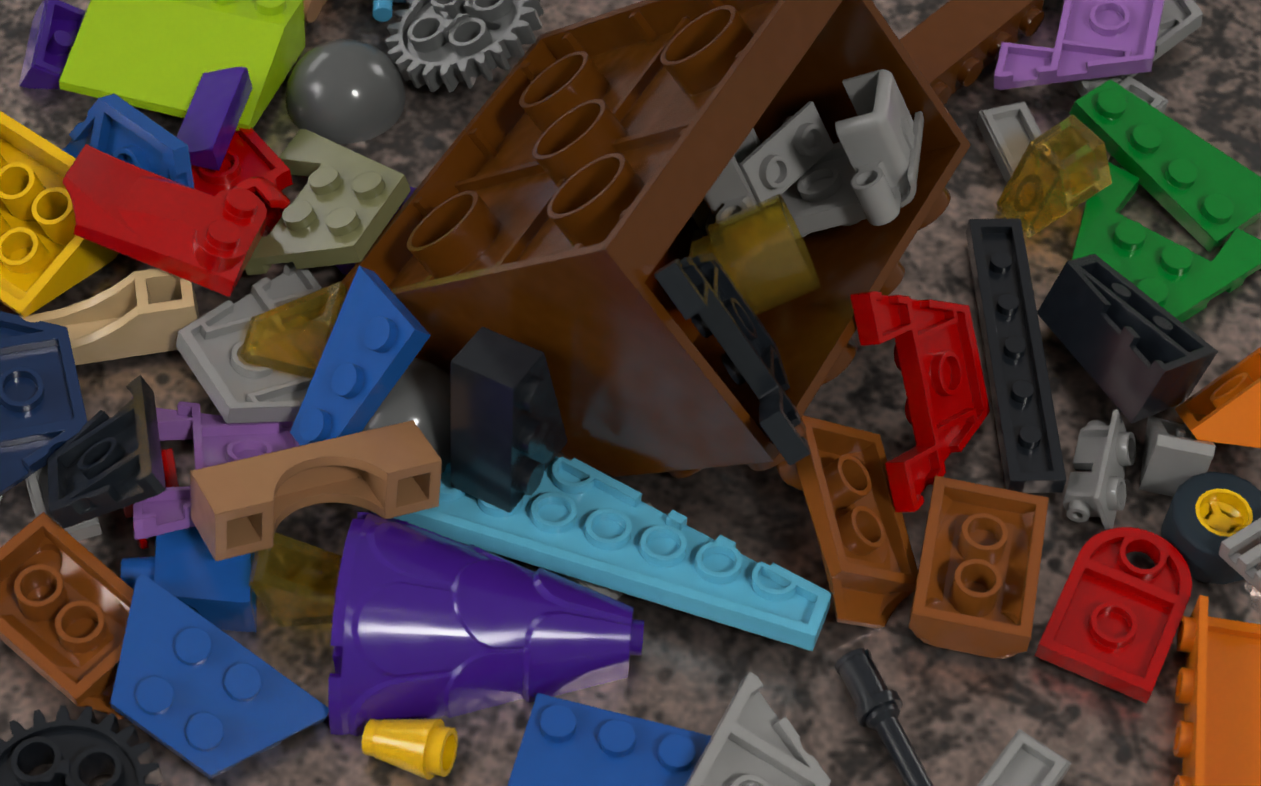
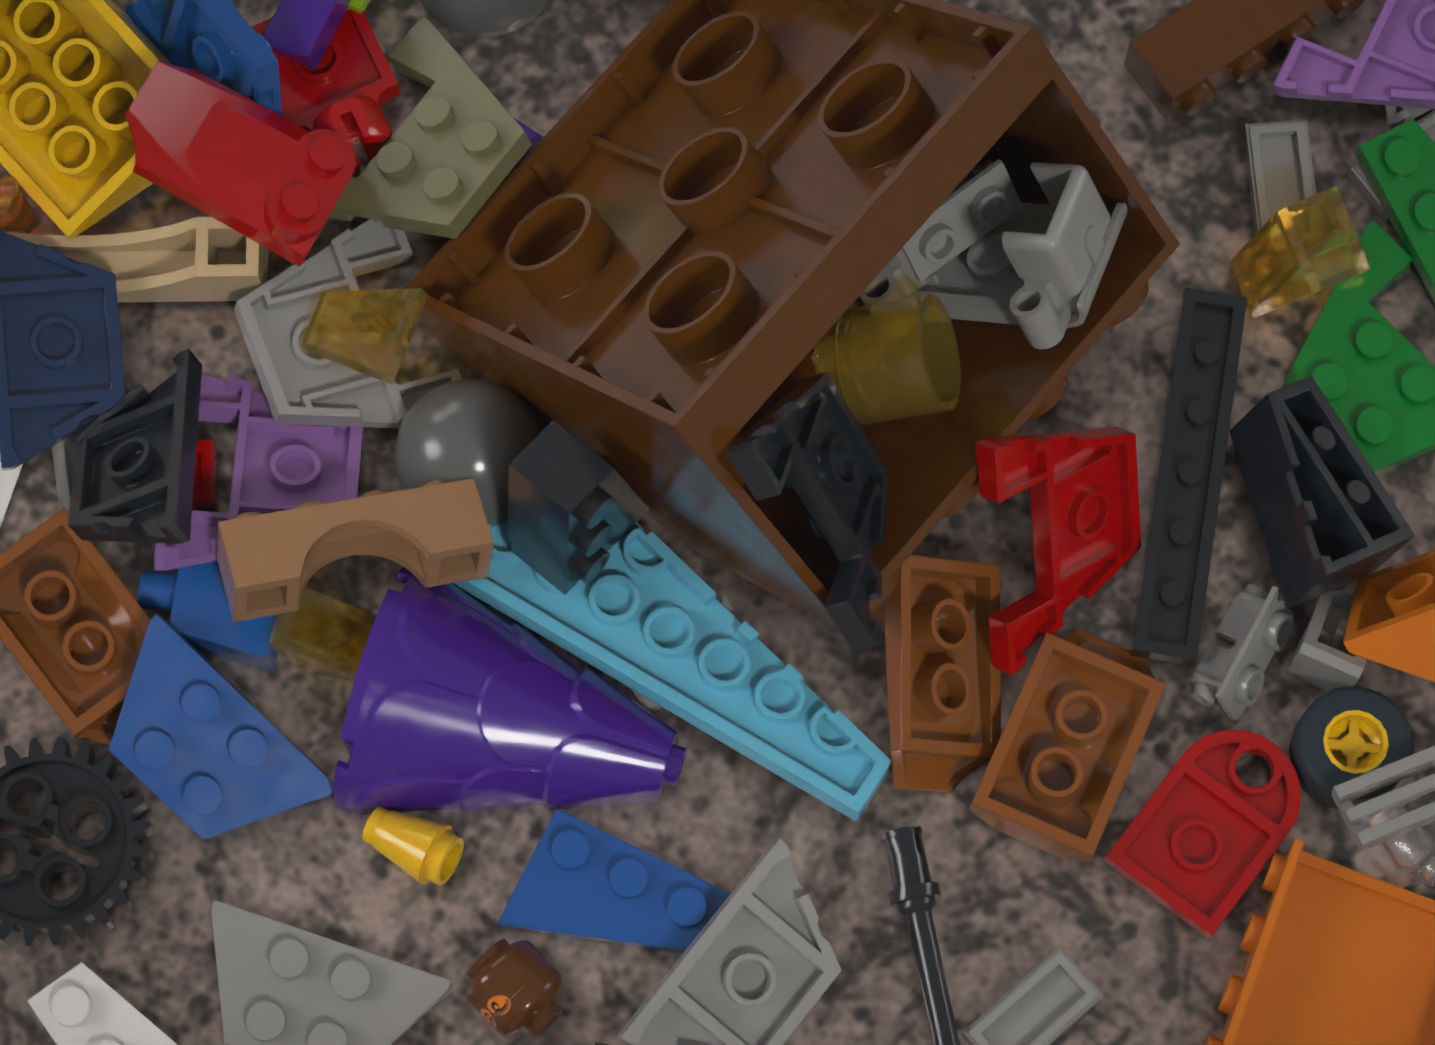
camera: 15 degrees right, 20 degrees up
blue wing [290,266,431,446] -> none

